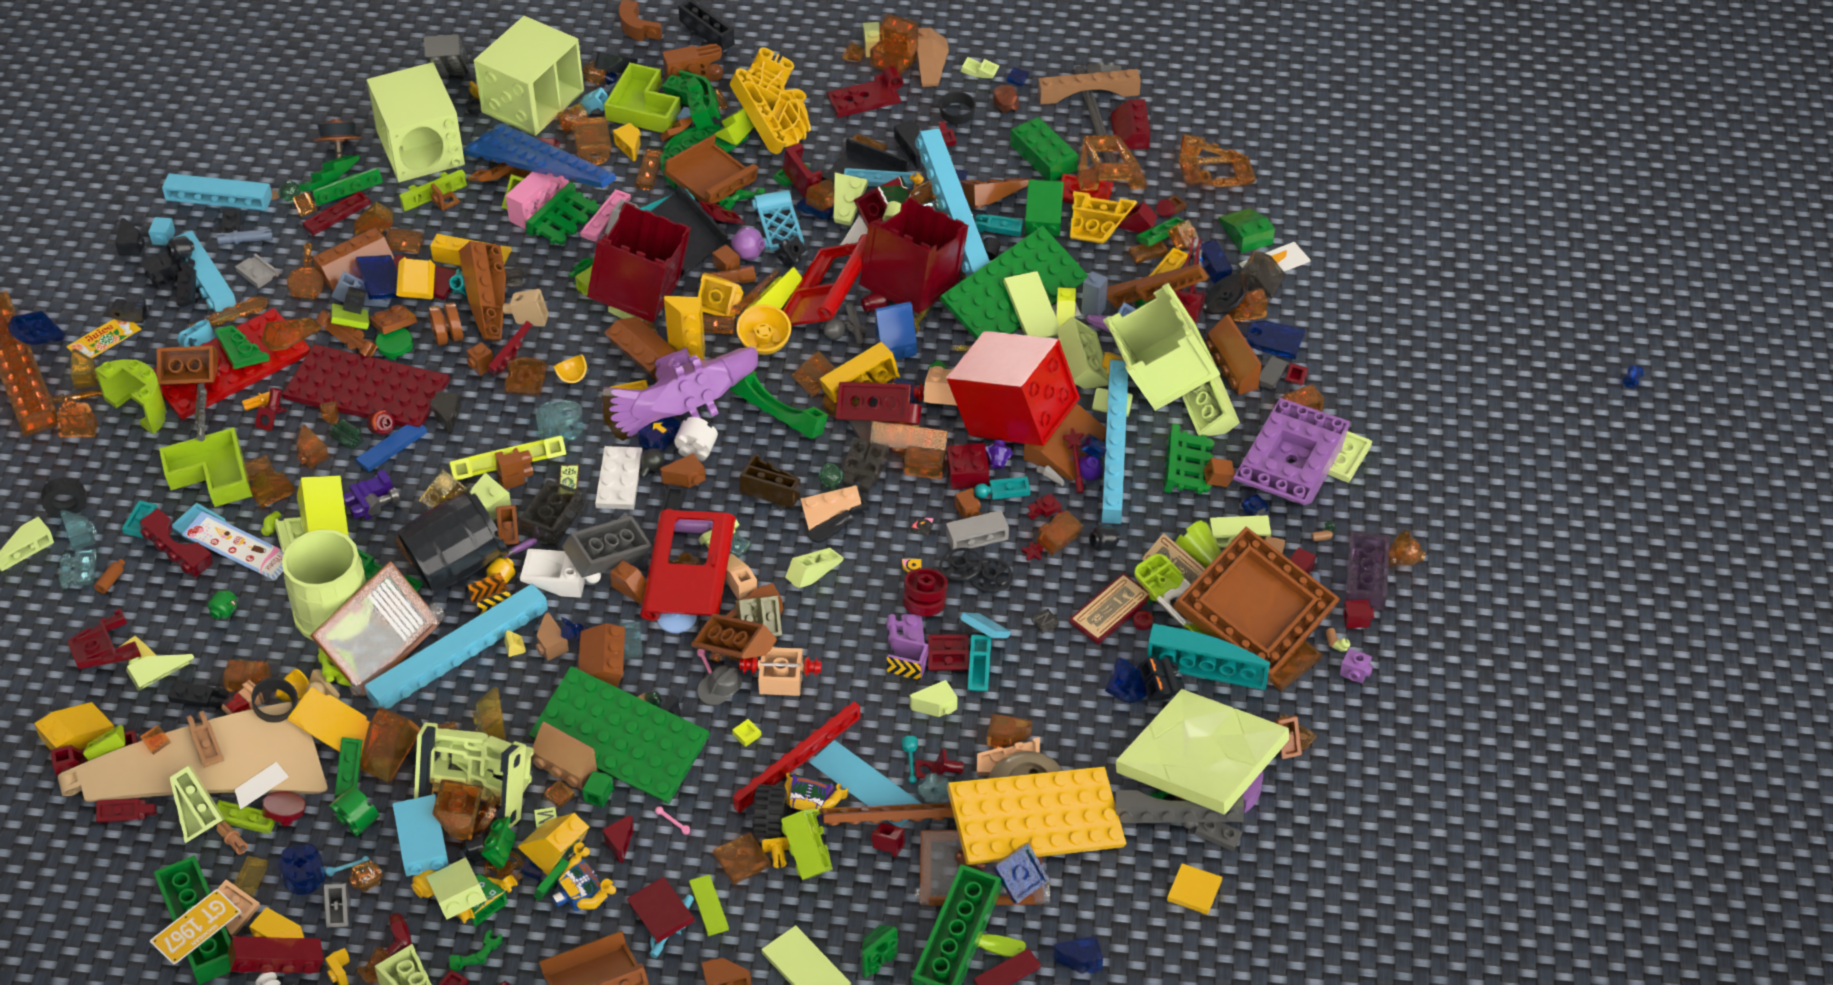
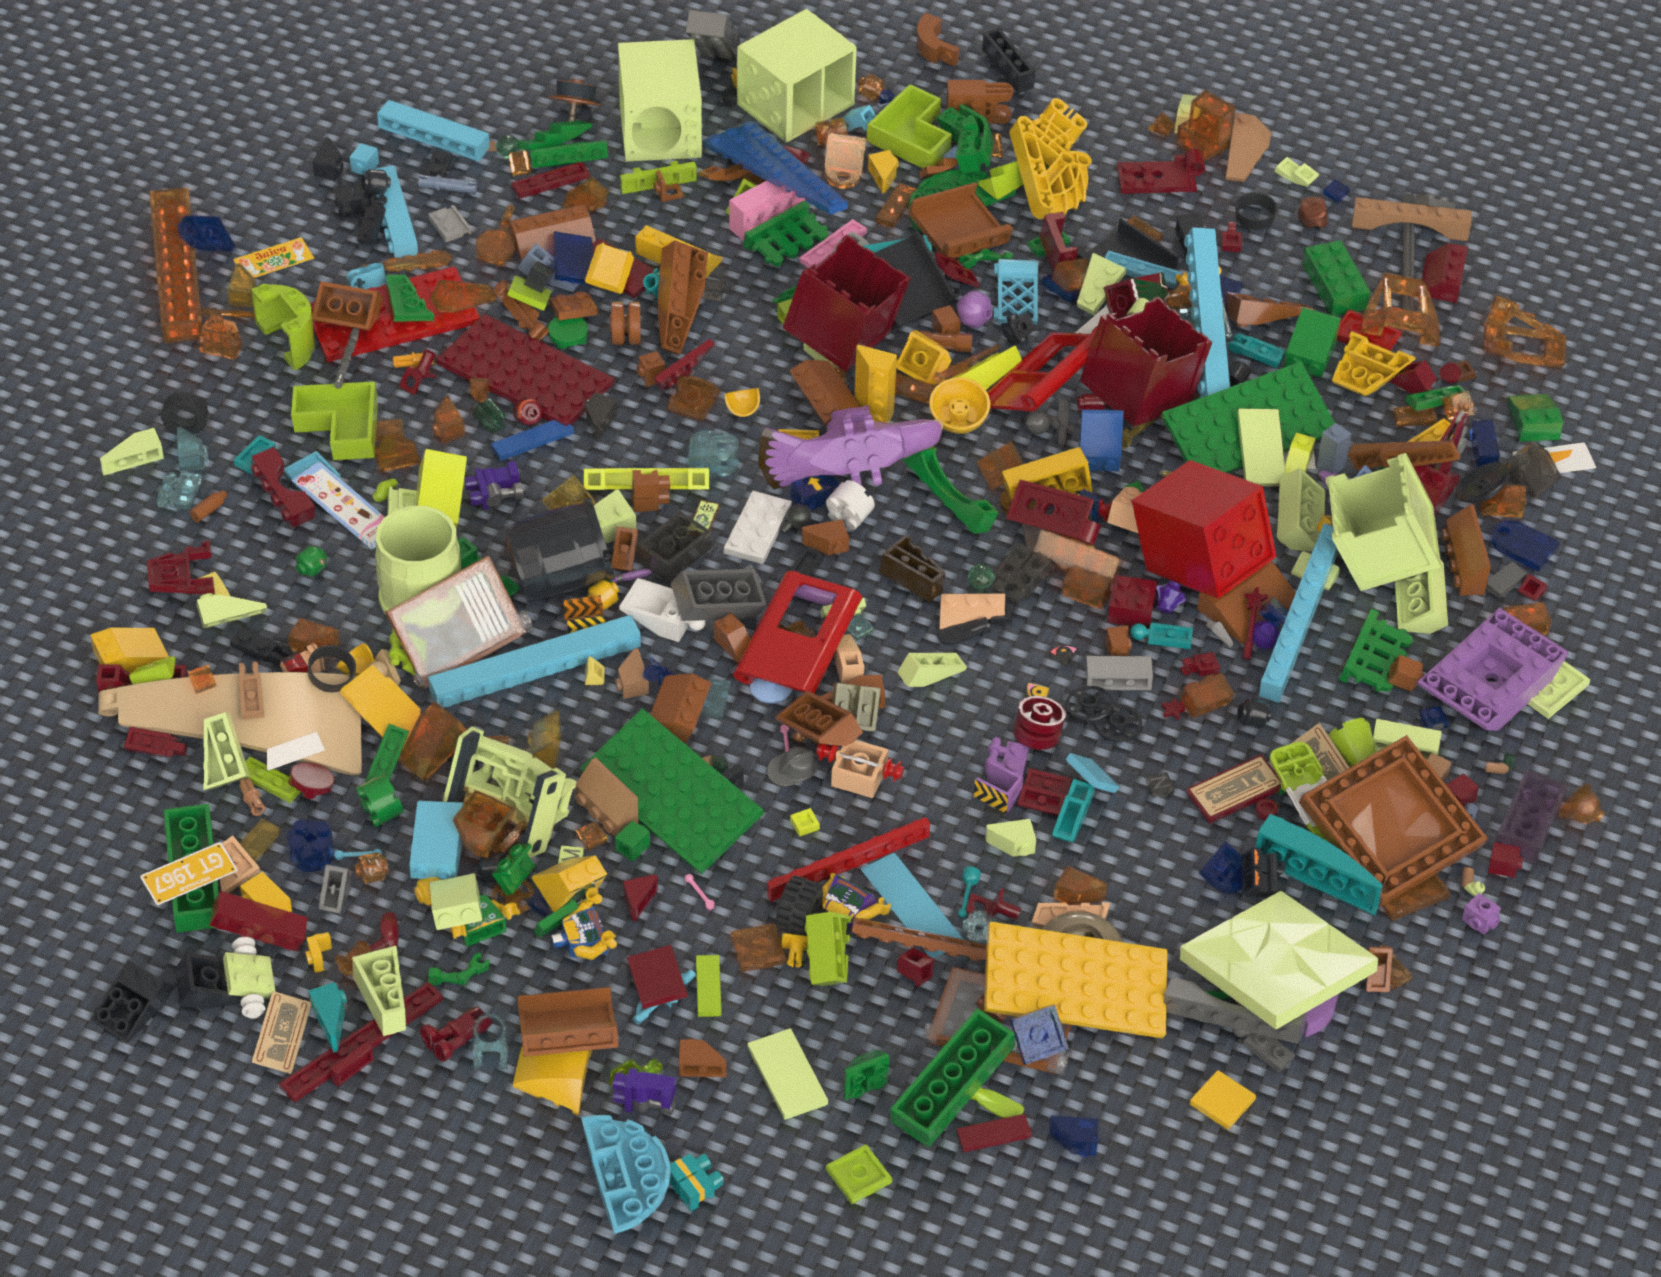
camera: 15 degrees right, 0 degrees up
black leg [109,298,148,323] -> none
clear orange slope [386,228,424,253] -> none
tan torso [503,289,549,326] -> none
black slope [593,51,638,74] -> none

